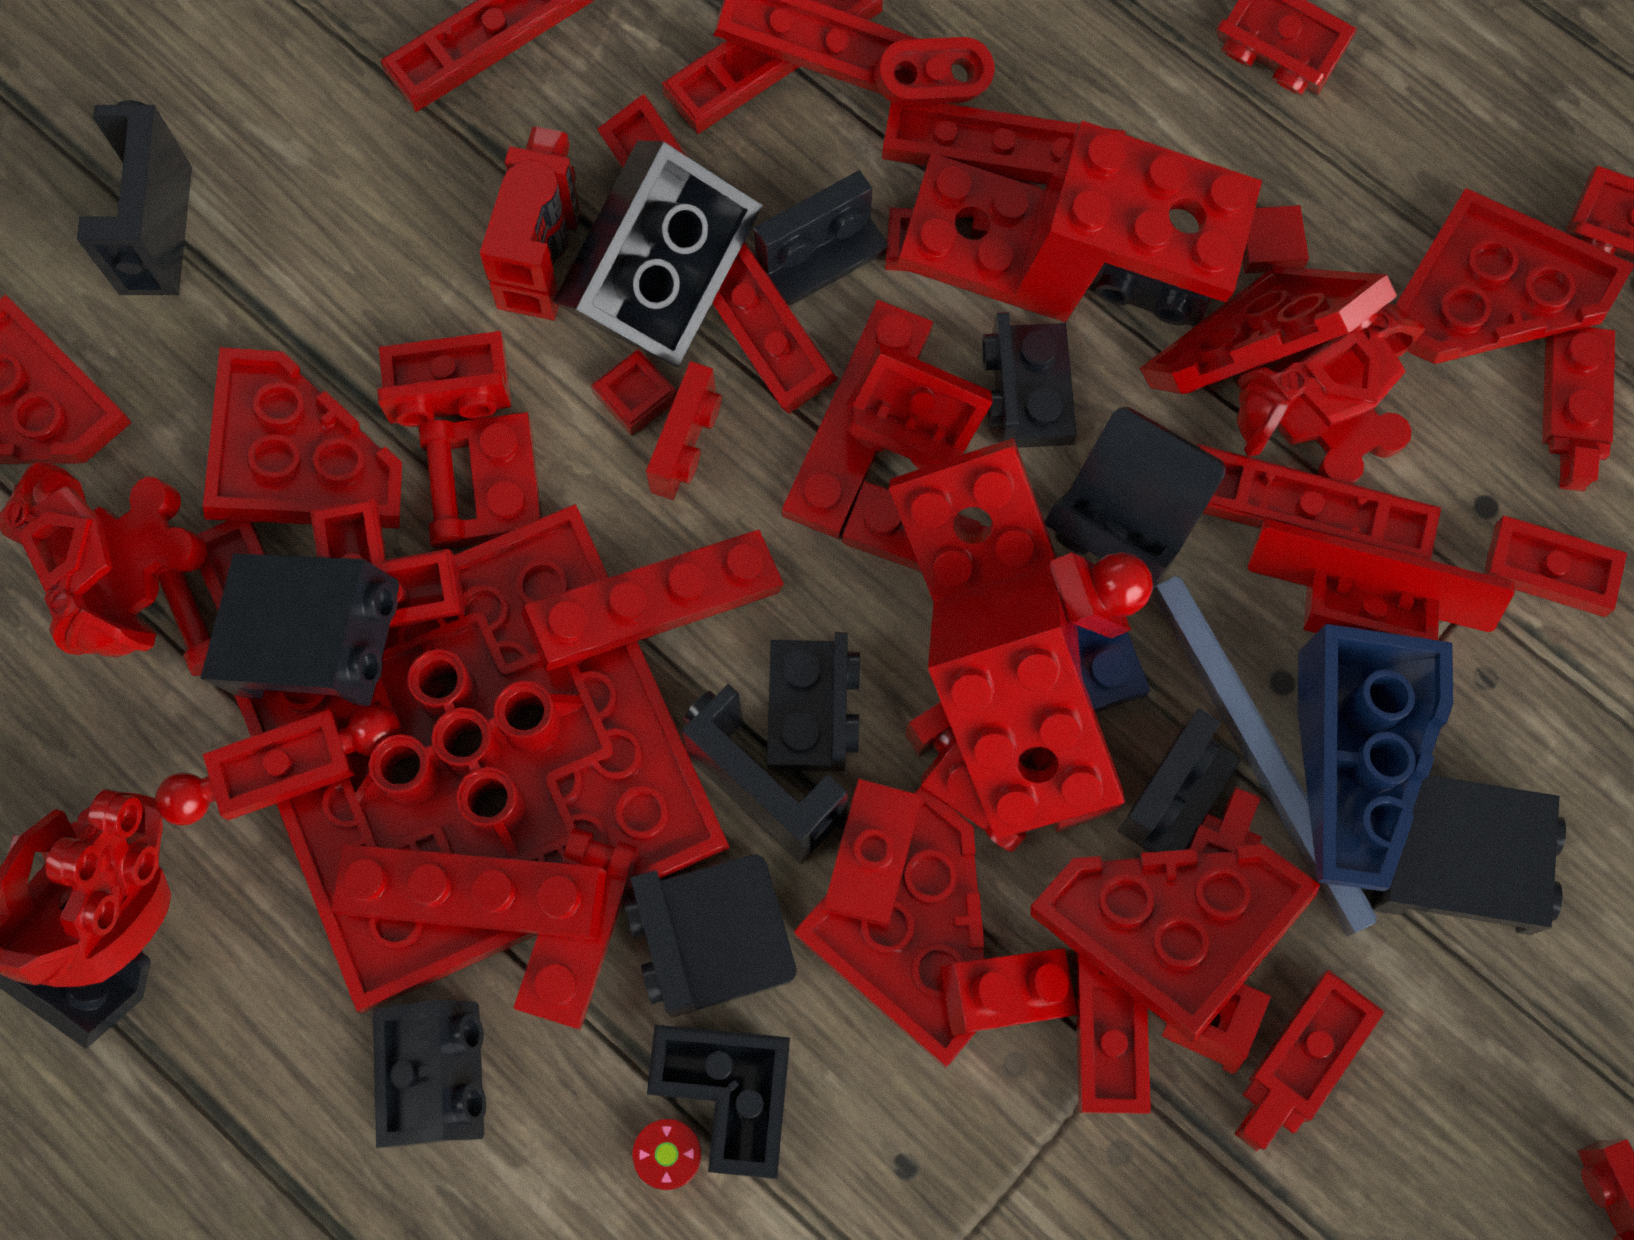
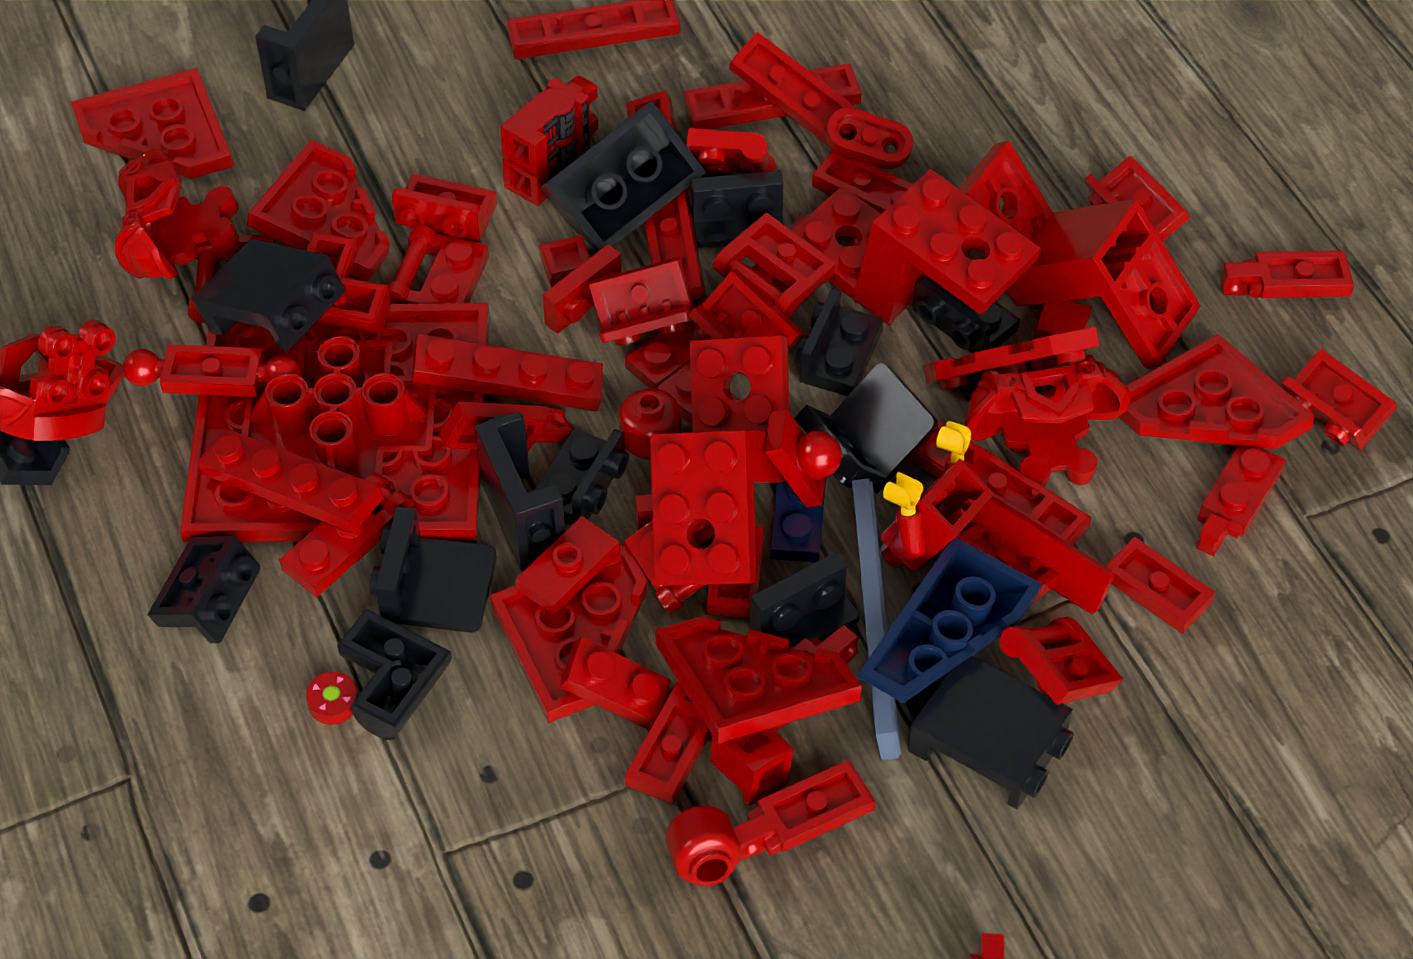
camera: 25 degrees right, 20 degrees down
none -> red hinge [439,401,572,452]
none -> red bracket [589,257,694,346]
none -> red head [619,388,682,459]
none -> red head [665,805,741,886]
none -> red plate [687,128,778,176]
none -> red plate [712,212,837,318]
none -> red torso [881,421,994,571]
none -> red bracket [959,141,1201,367]
none -> red plate [1000,616,1123,705]
none -> red hinge [1220,250,1354,298]

